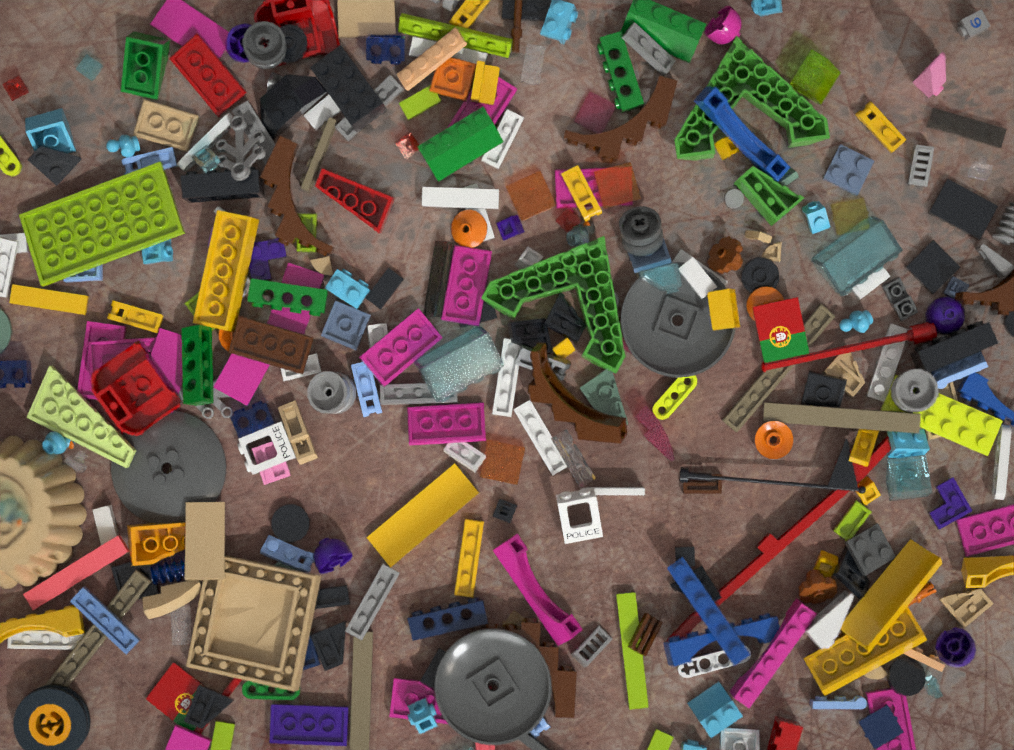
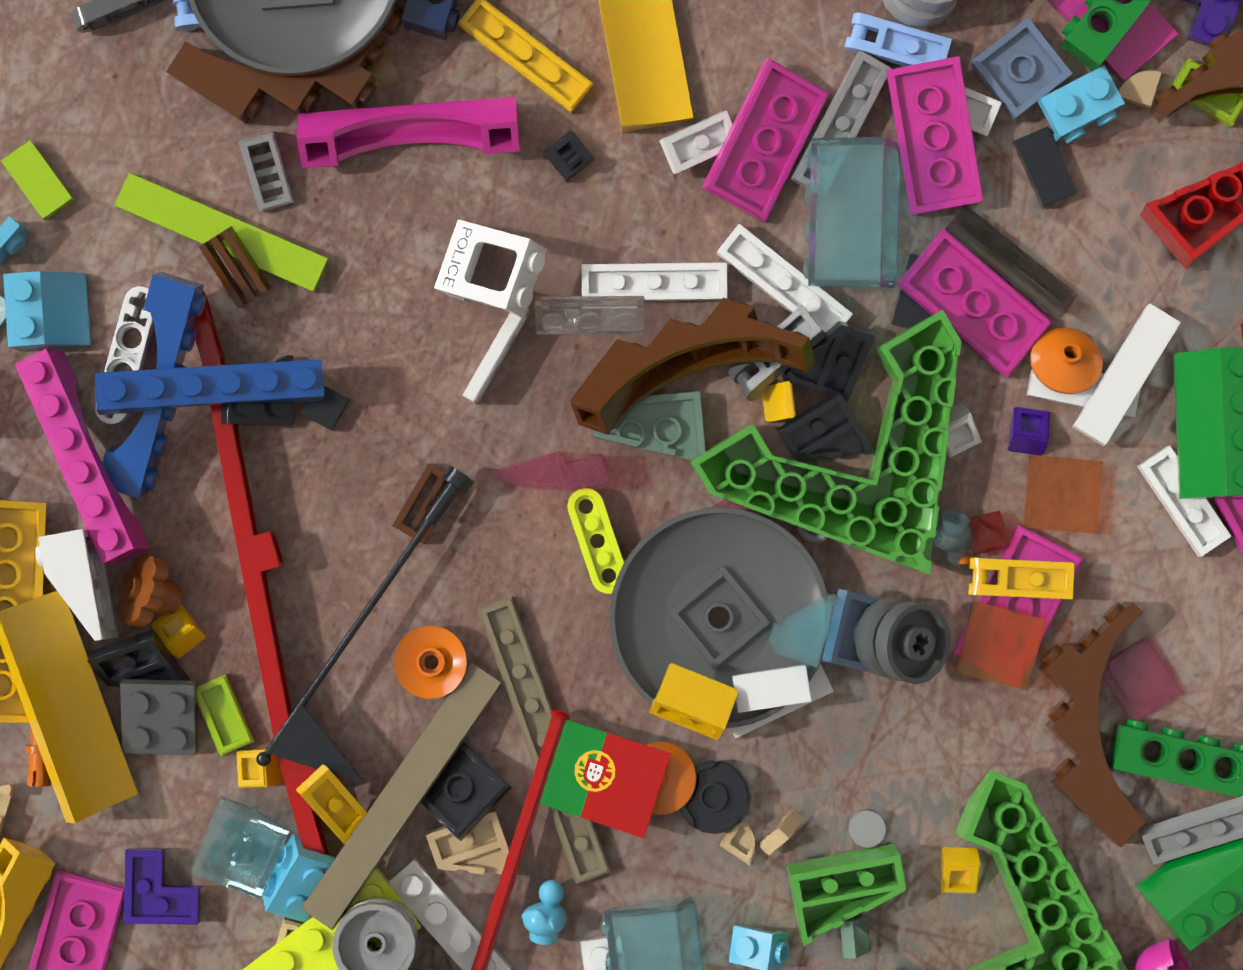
camera: 115 degrees right, 0 degrees up
clear orange tile [480,440,525,485] -> none
blue arch [694,87,790,181] -> none
dark orange plant [707,236,743,274] -> none

